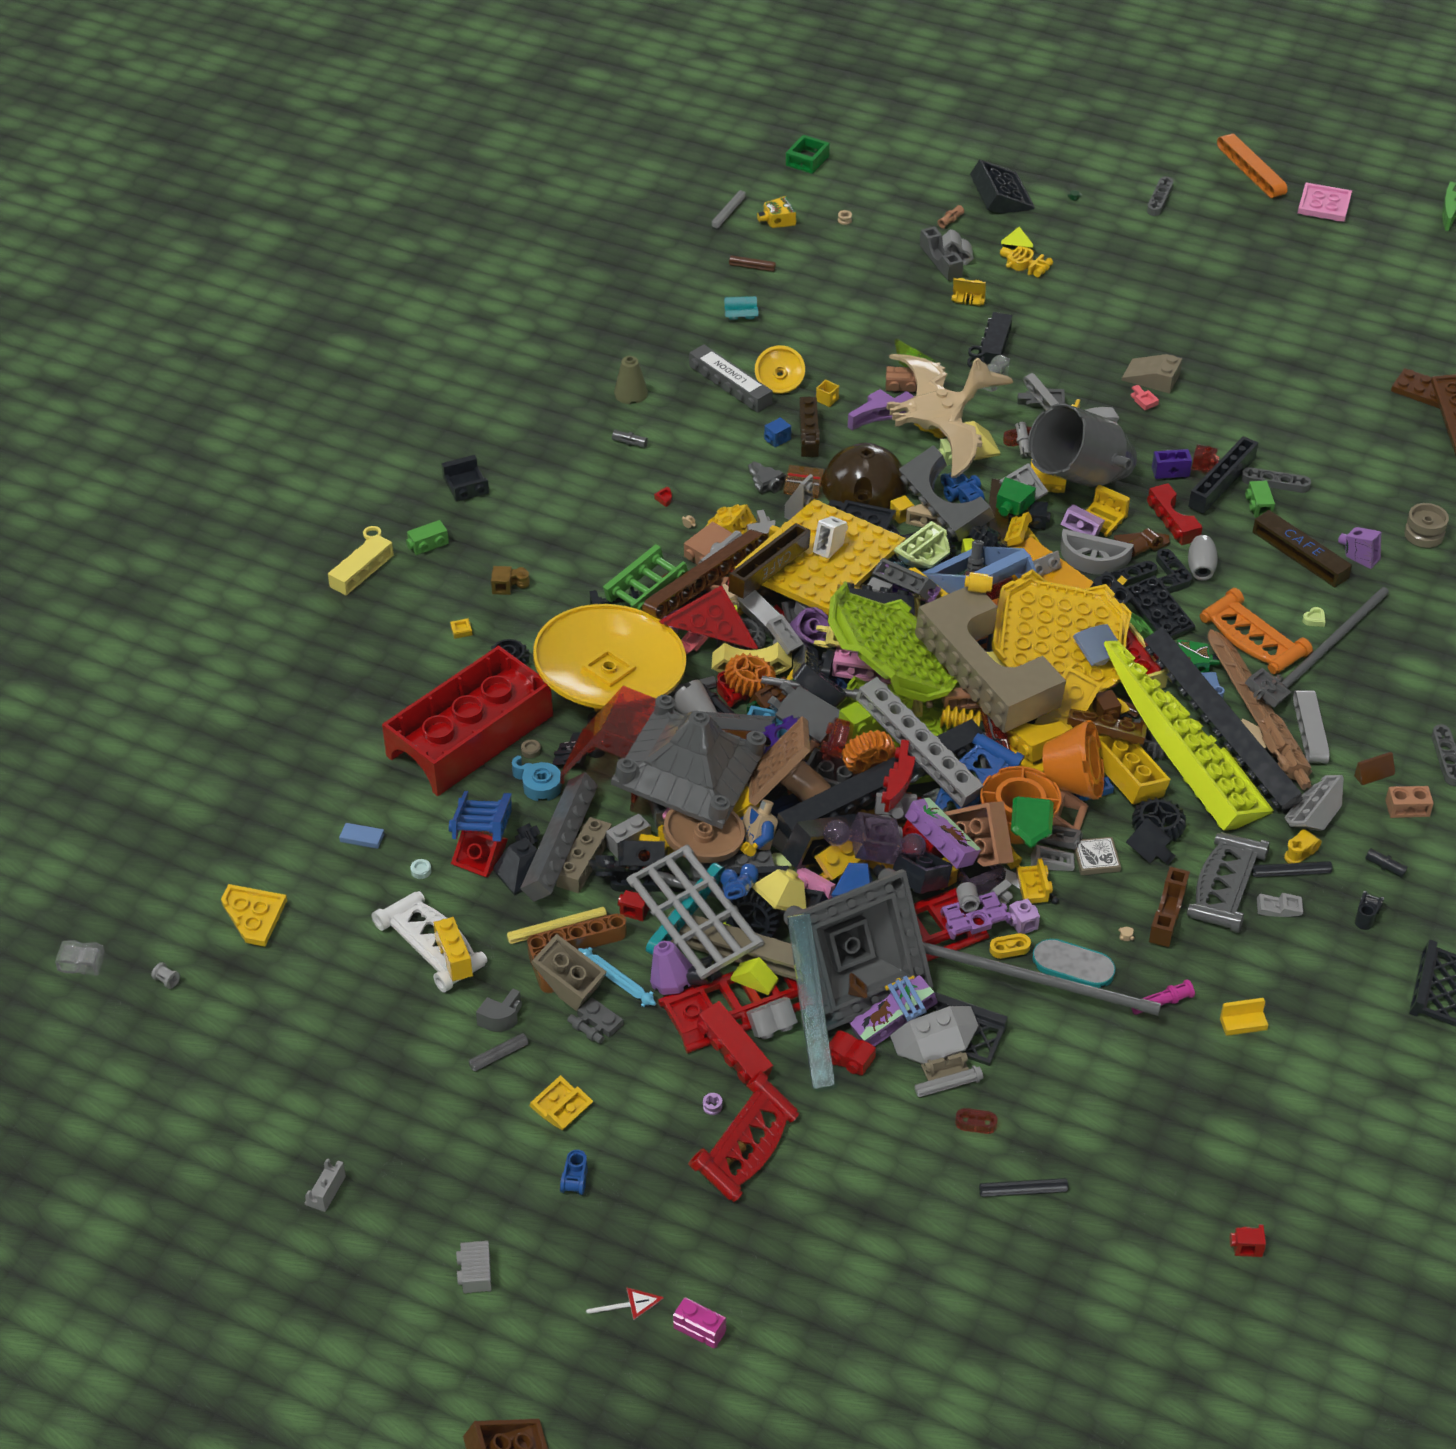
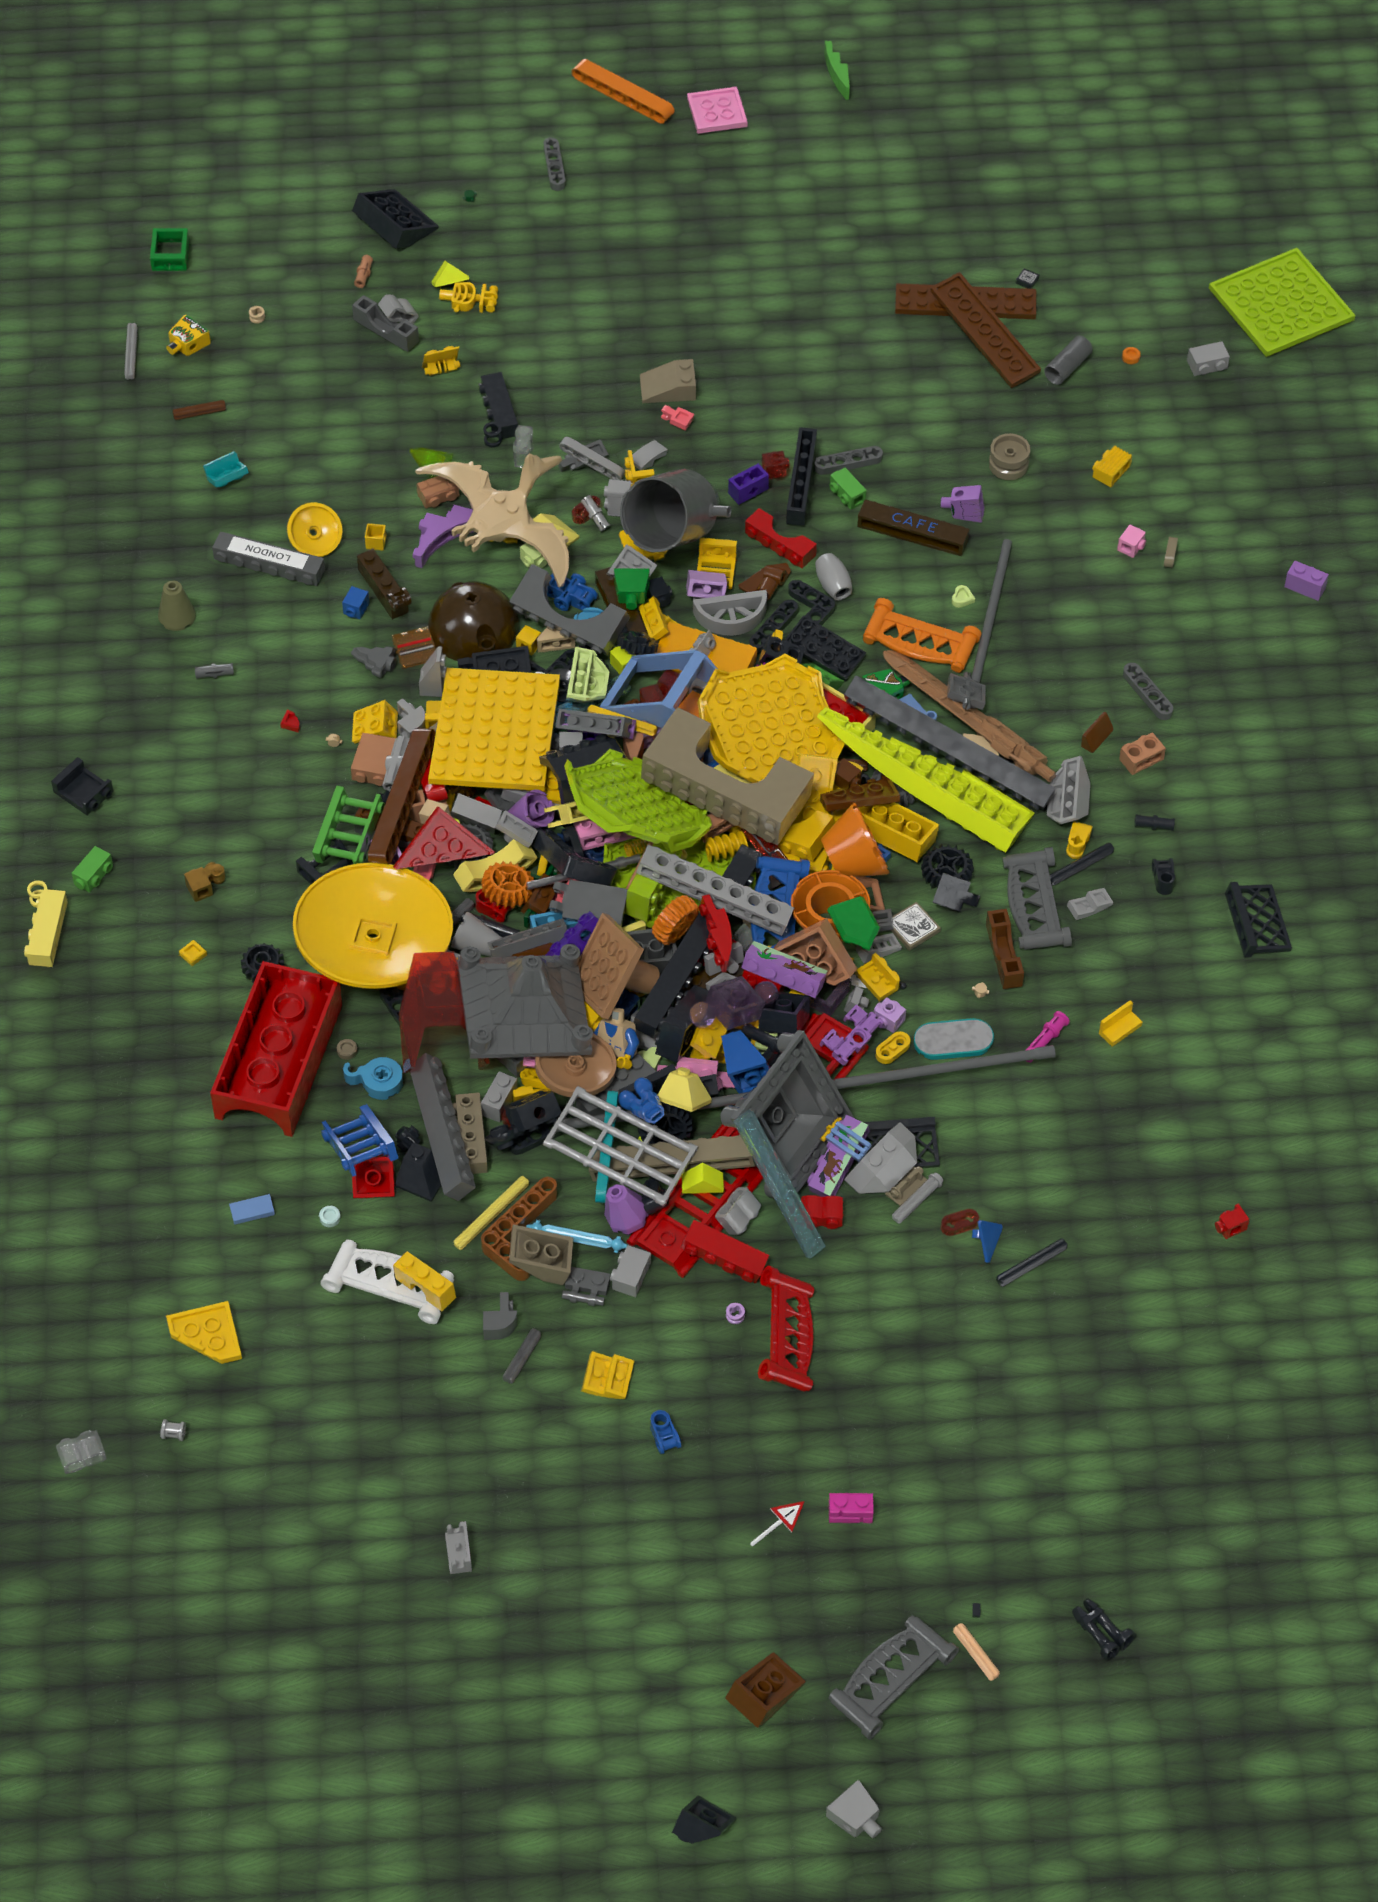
camera: 30 degrees left, 10 degrees up
light grey brick [456,1241,491,1294] -> none
black piece [552,732,590,767] -> none
red brick [618,890,650,922] -> none
dark brown brick [728,523,811,599] -> none
white torso [813,516,848,559] -> none
clear red slope [820,717,851,761] -> none
reddish brown slope [848,973,867,998] -> none
light grey brick [956,882,980,913] -> none
yellow brick [964,572,993,593] -> none
dark grey hinge [966,540,984,575] -> none
sand blue slope [1073,624,1118,666] -> none
light grey beam [1293,690,1329,763] -> none
none -> light grey brick [610,1245,651,1297]
none -> blue piece [972,1220,1003,1263]

